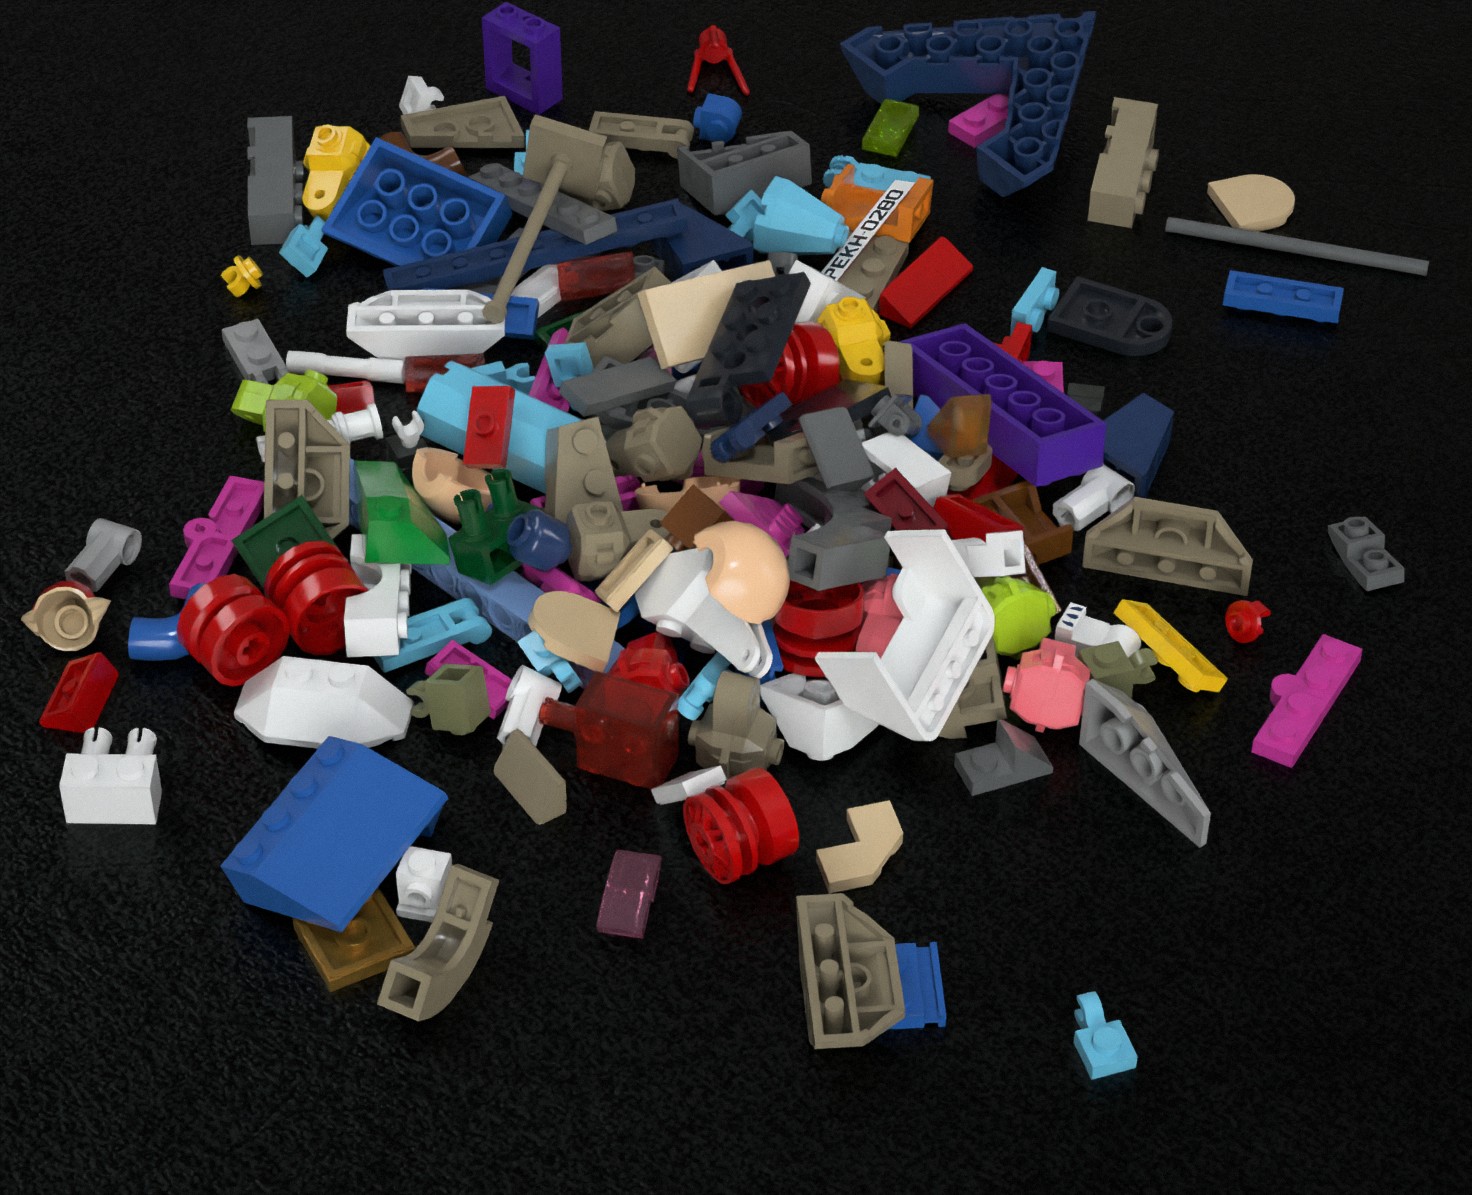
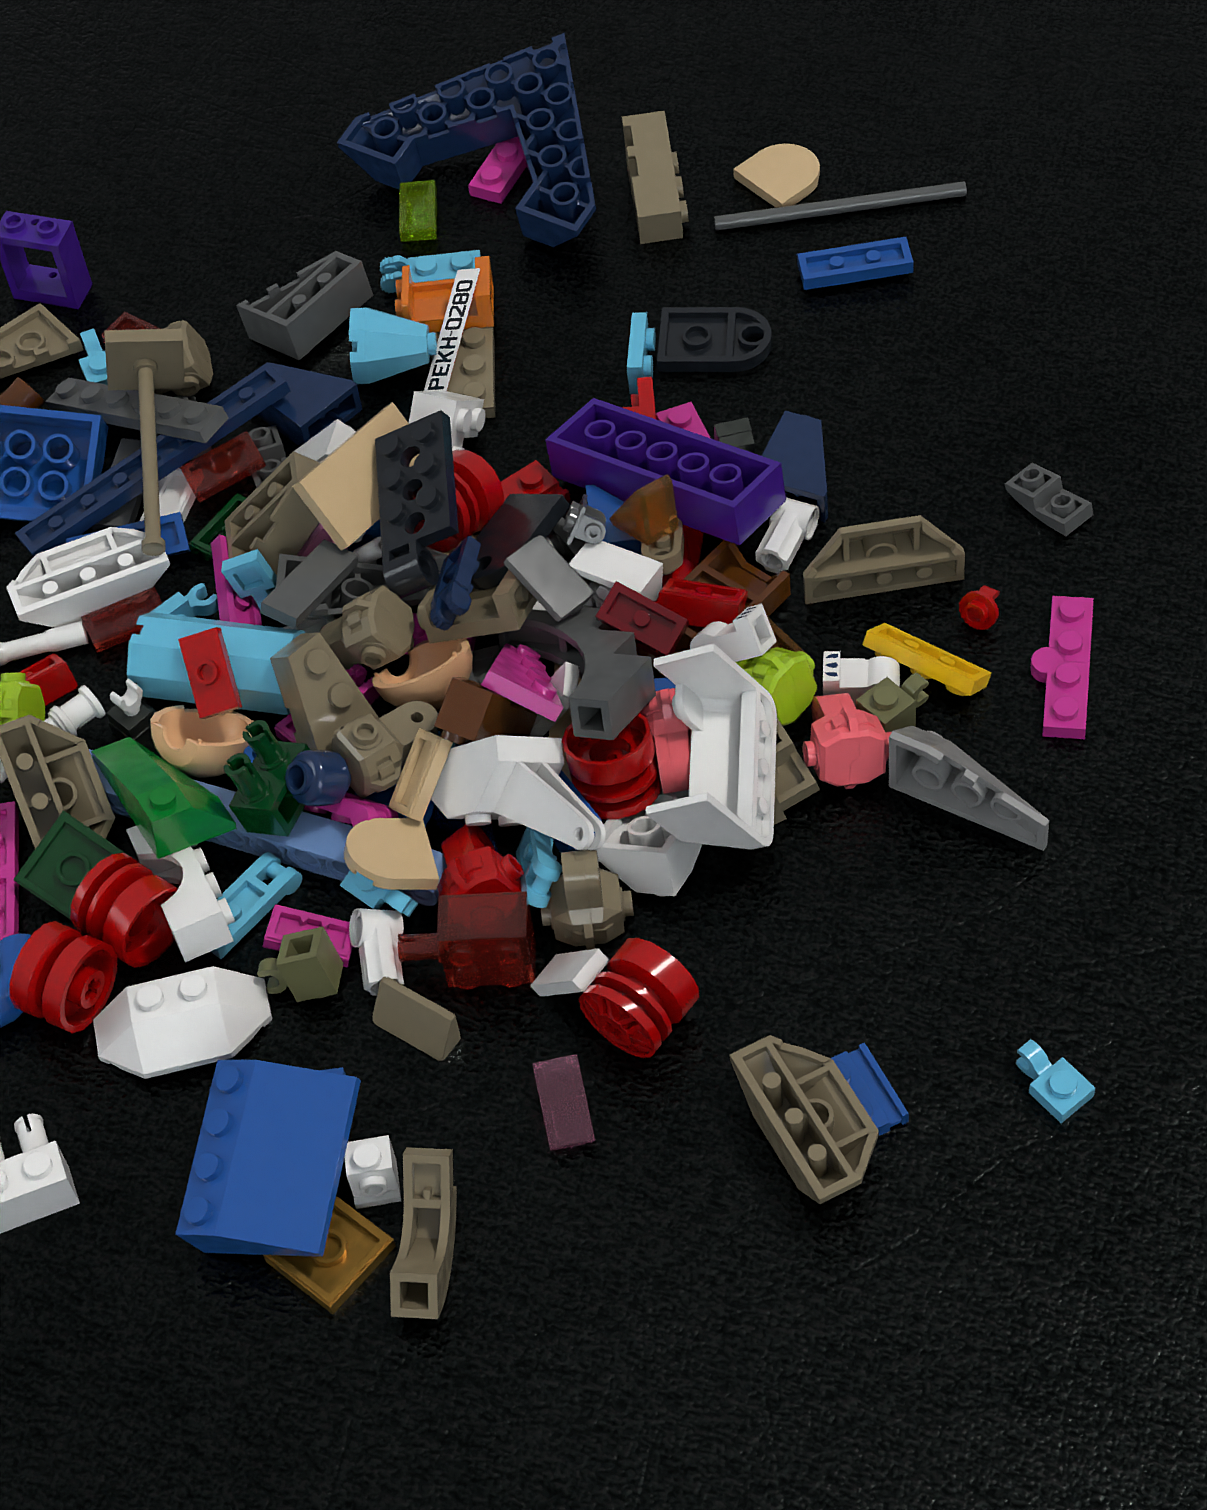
camera: 15 degrees left, 10 degrees up
dark tan plate [589,111,694,159] -> none
red plant [687,25,750,96] -> none
blue plate [693,93,742,142] -> none
light nougat cylinder [693,521,790,625] -> none
medium azure plate [725,189,766,242] -> none
dark grey hinge [767,252,798,276] -> none
tan tile [816,800,903,893] -> none
yellow piece [817,296,890,386] -> none
red slope [879,237,973,329] -> none
dark tan slope [884,341,913,409] -> none
dark grey slope [954,719,1053,796] -> none

